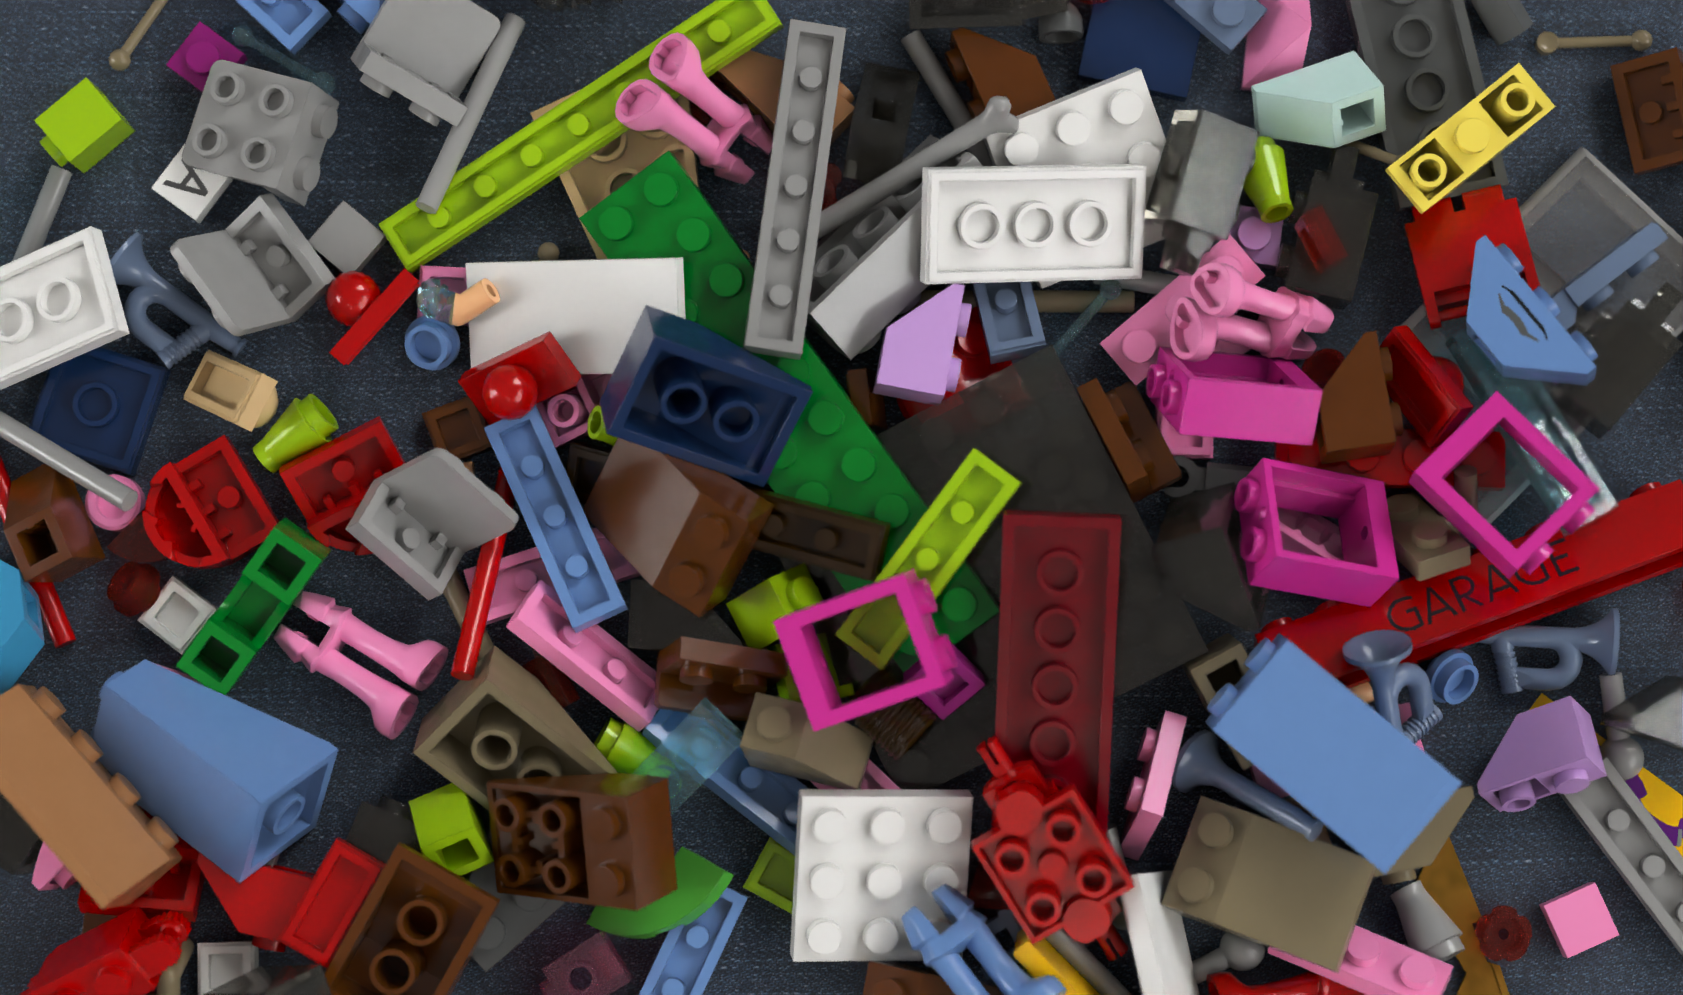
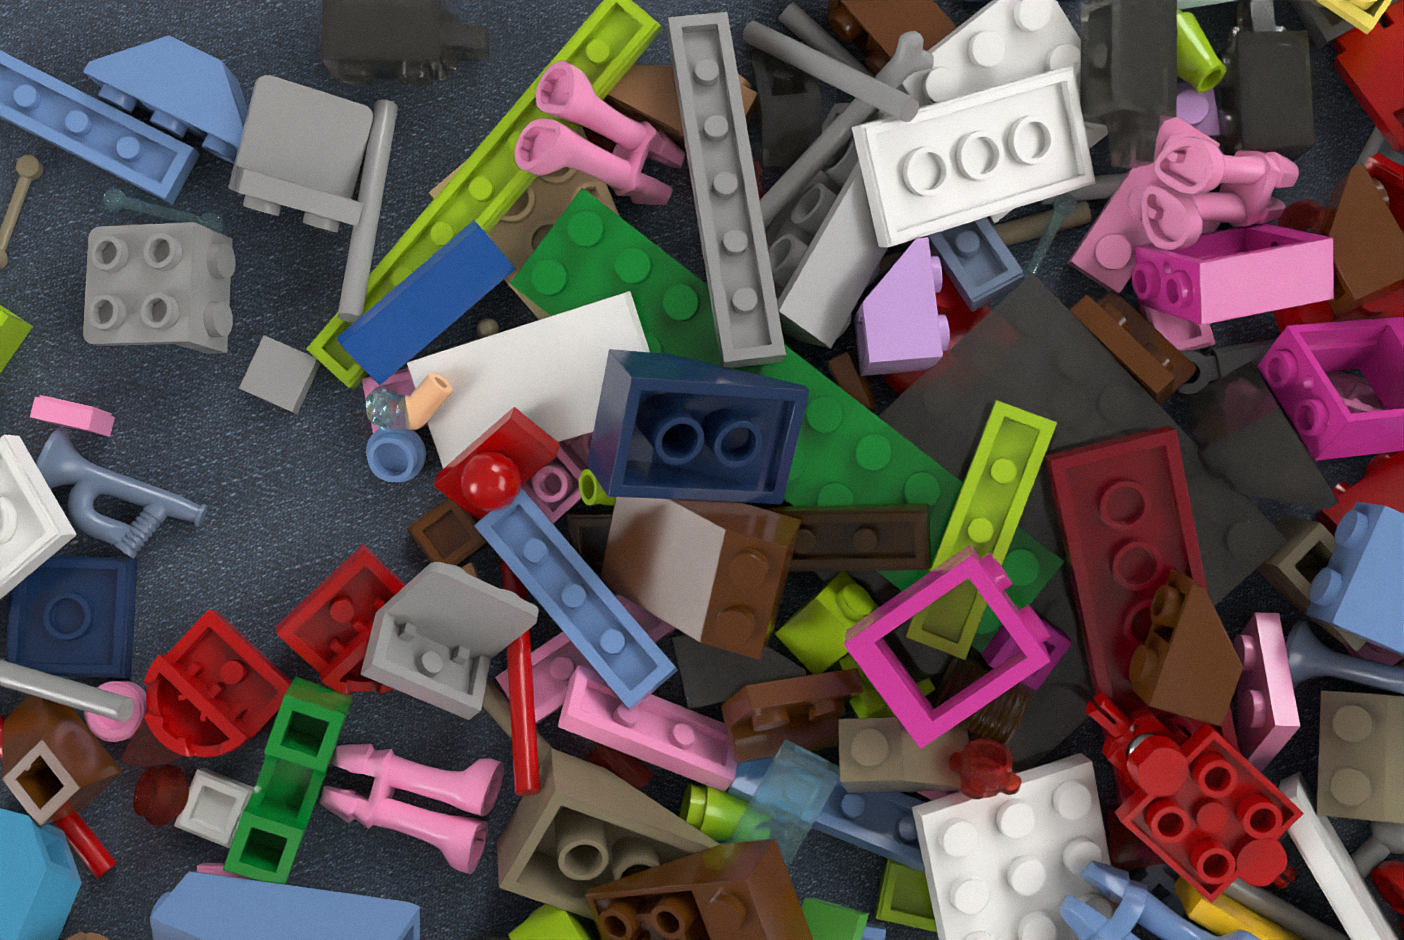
camera: 20 degrees left, 0 degrees up
white tile [152,144,233,224] -> none
magenta plate [166,21,248,93] -> none
light grey bracket [170,193,335,336] -> none
tan tile [183,349,279,432] -> none
lime cone [253,394,339,473] -> none
red tile [325,268,420,365] -> none
clear red tile [1294,204,1348,274] -> none
none -> bright pink tile [30,395,115,437]
none -> blue tile [337,220,516,385]
none -> light grey bar [743,21,919,122]
none -> clear red plate [949,739,1022,800]
none -> reddish brown slope [1129,570,1243,727]

